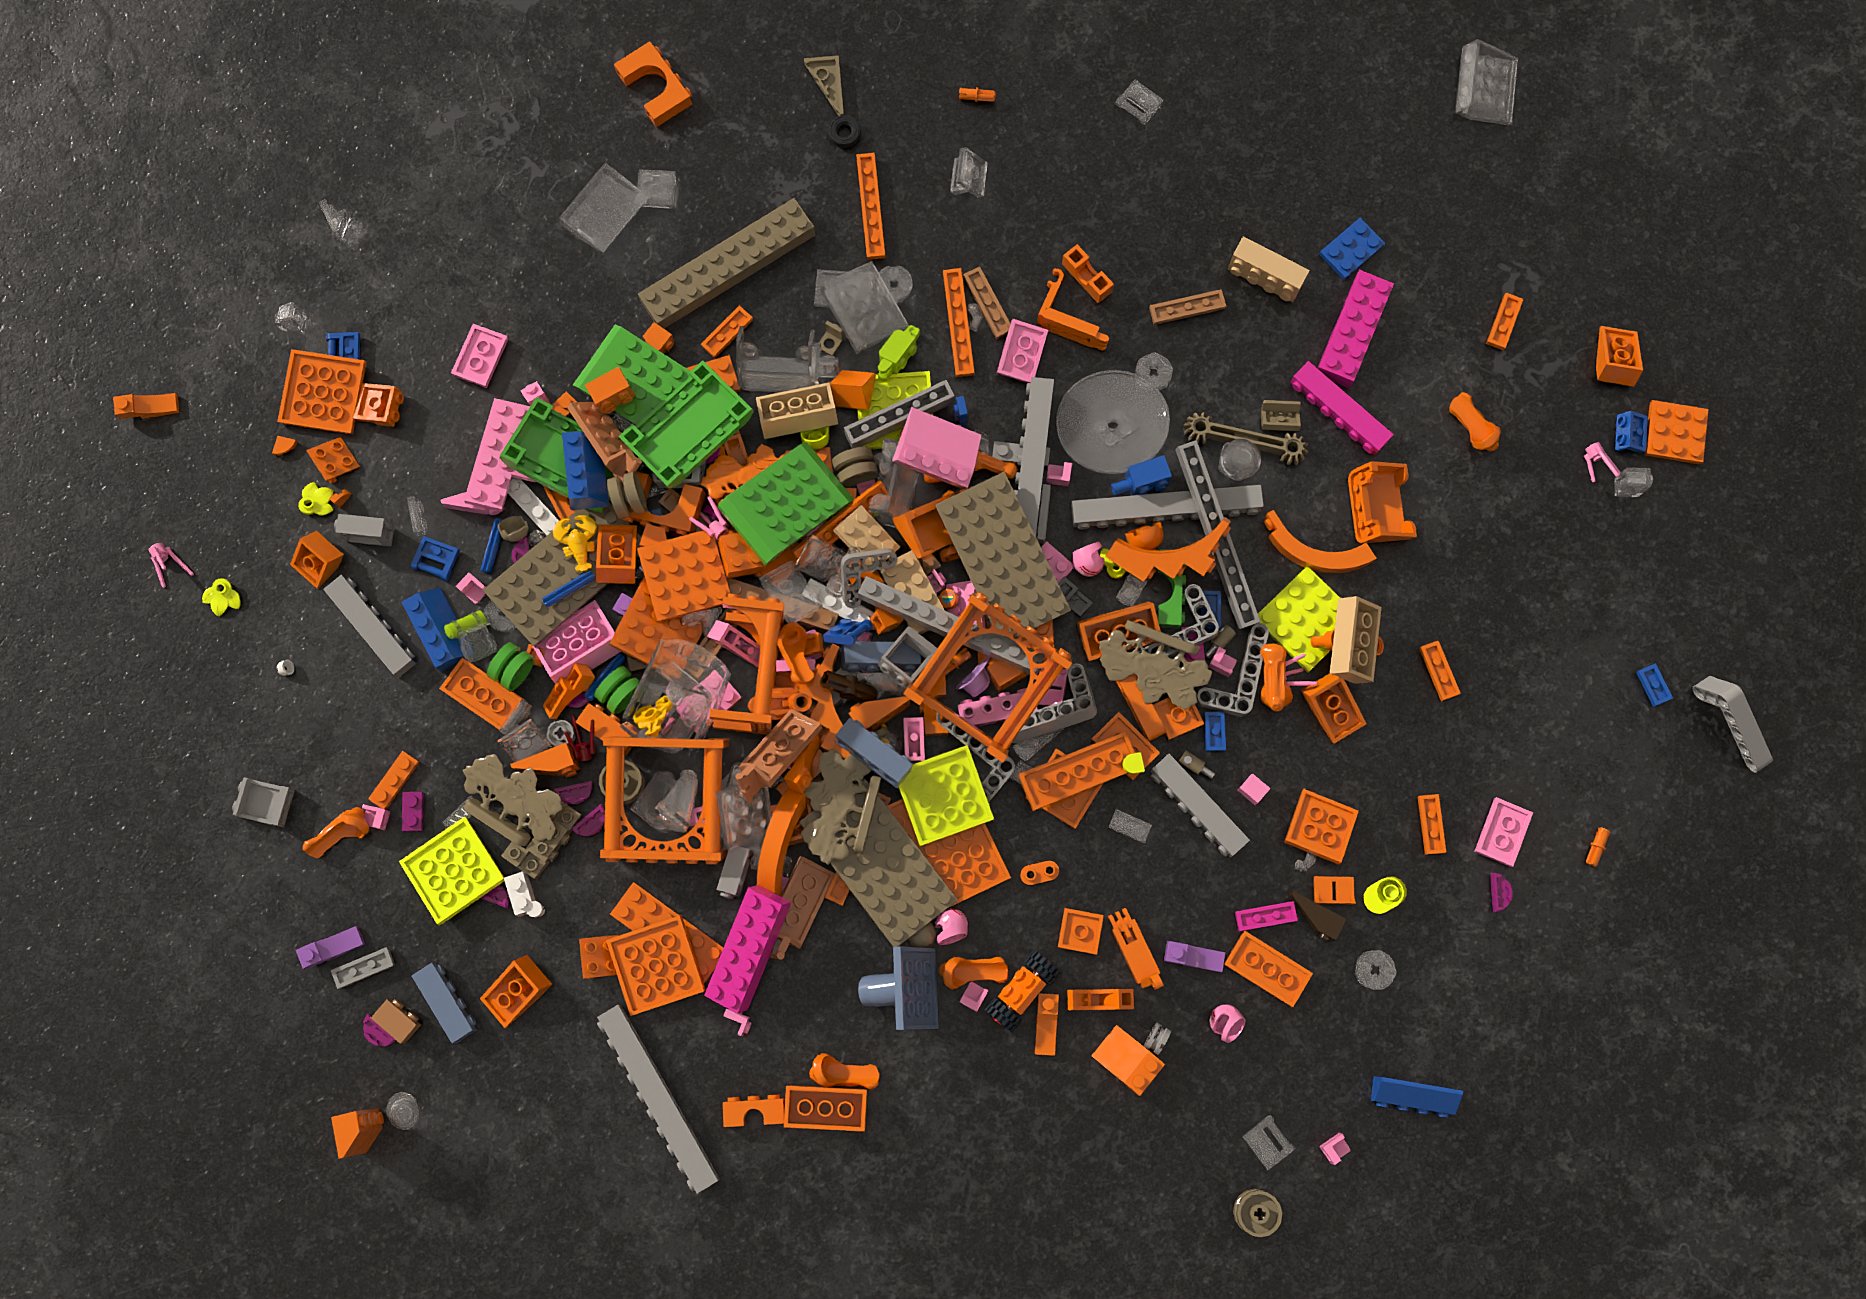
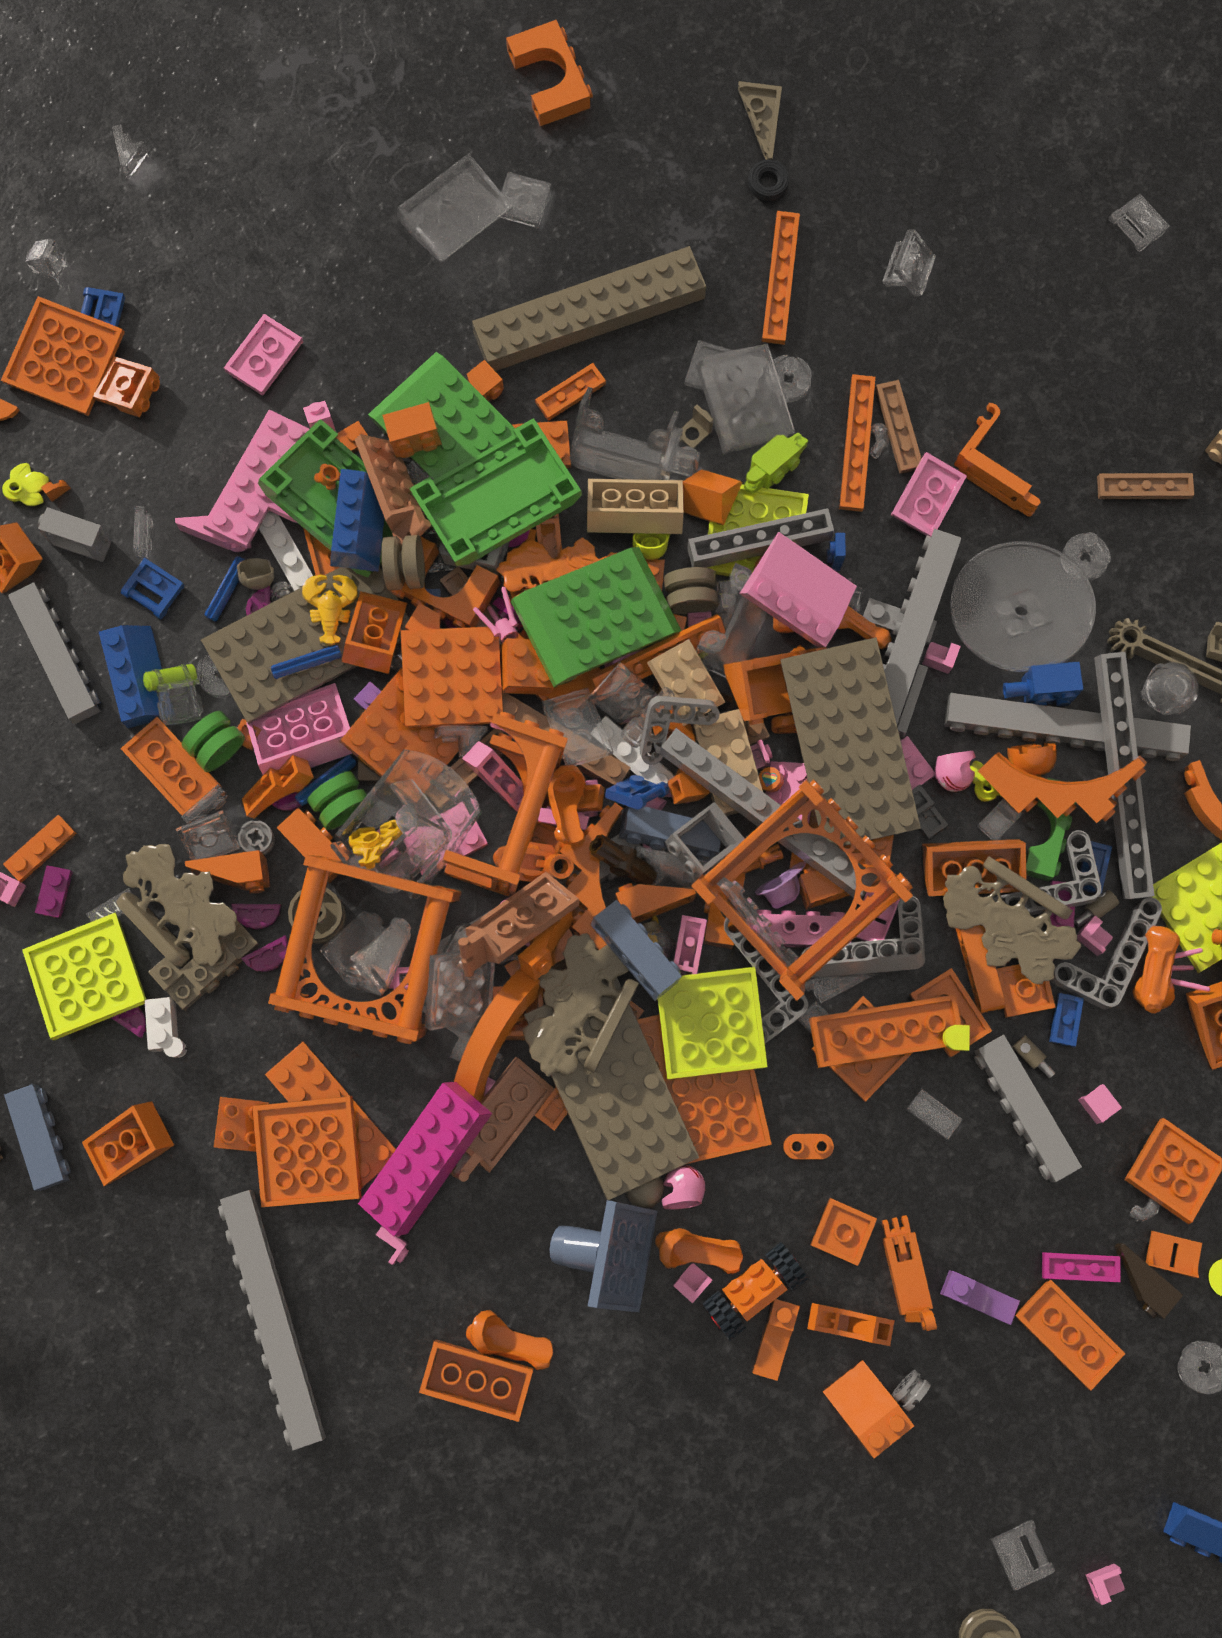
camera: 10 degrees right, 0 degrees up
orange hinge [307,437,360,484] -> none
bright pink panel [456,572,486,604] -> none
dark red plant [564,714,596,761] -> none
light grey window [716,844,753,900] -> none
orange arch [723,1094,785,1127] -> none
orange axle [959,87,996,102] -> none
orange arch [1062,244,1114,303] -> none
bright pink helmet [1210,1005,1245,1043] -> none
none -> orange plate [314,464,340,490]
none -> clear plate [717,877,816,992]

